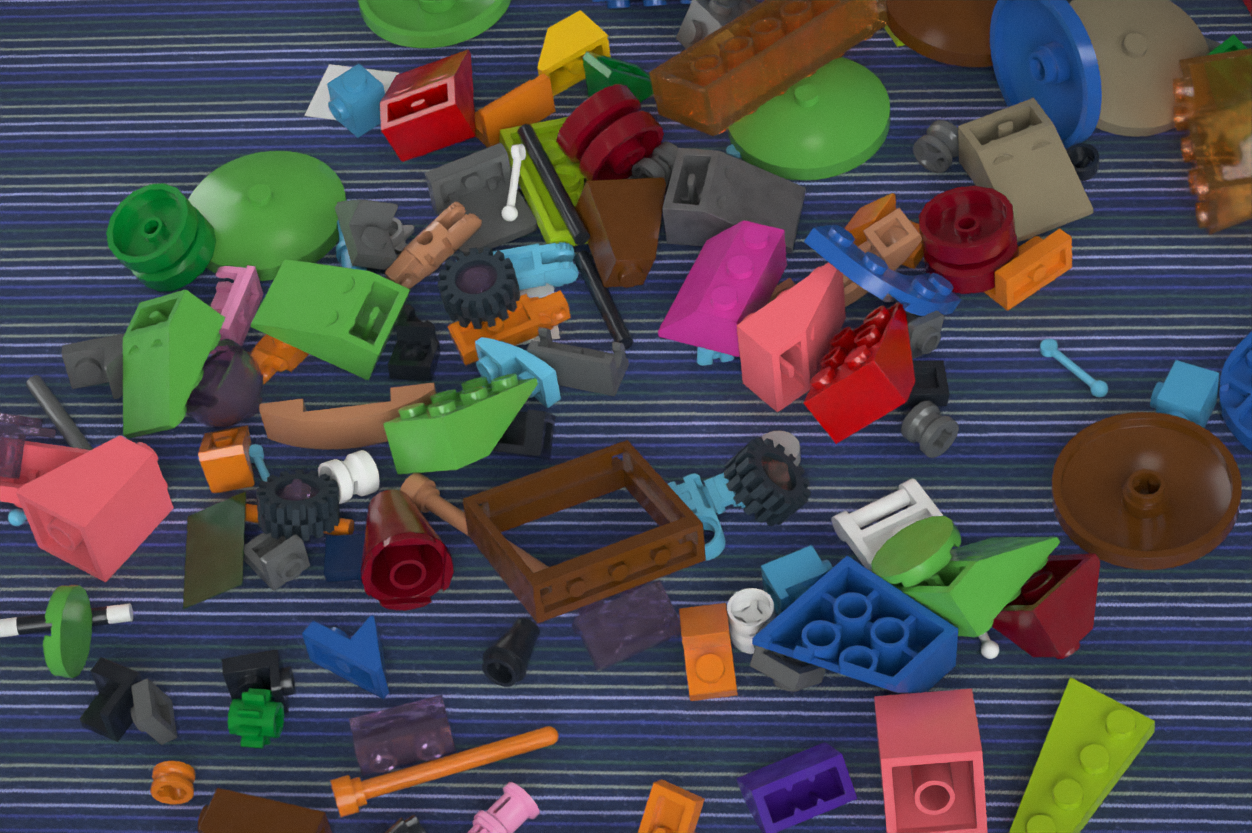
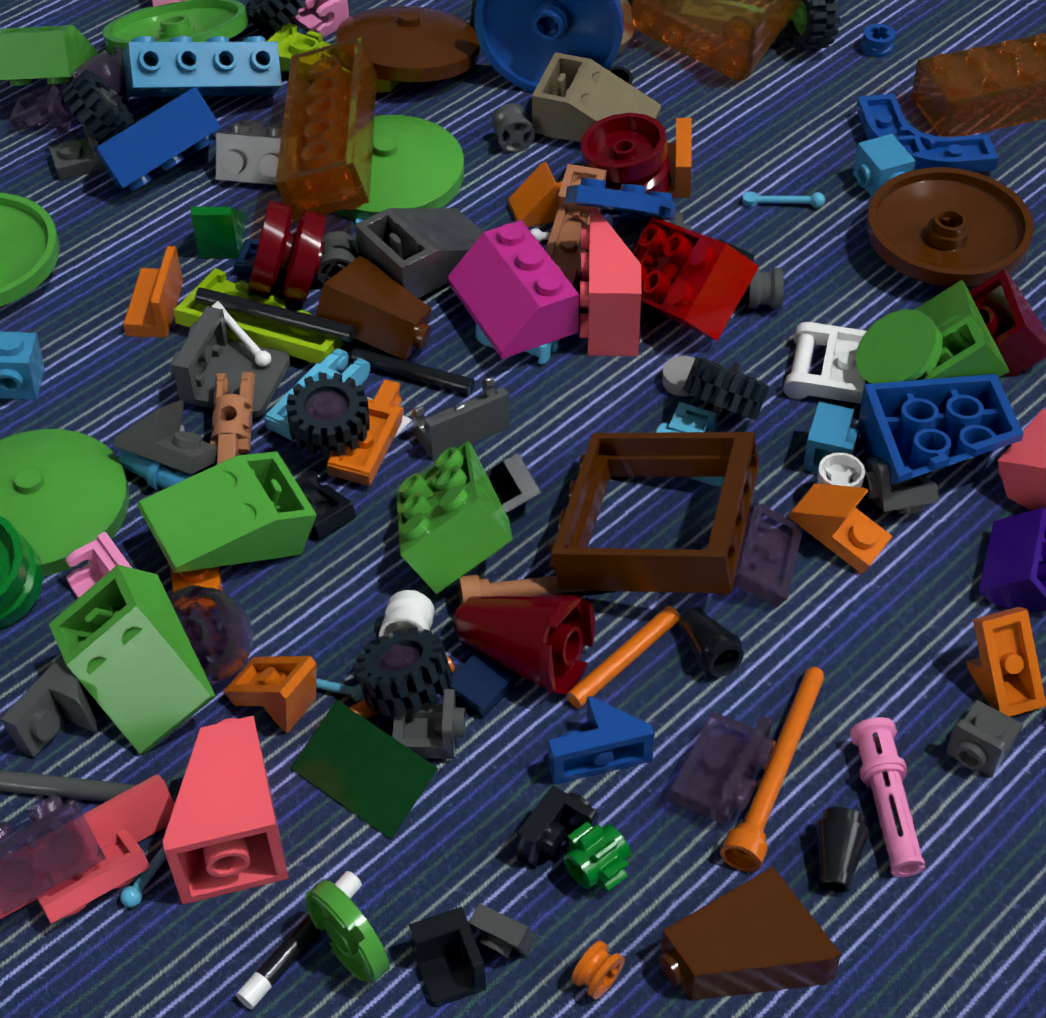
camera: 55 degrees left, 0 degrees up
nougat slope [259,382,436,450] -> none
red slope [380,49,476,162] -> none
medium azure slope [475,337,561,408] -> none
yellow slope [537,10,611,97] -> none
none -> orange bar [566,606,680,709]

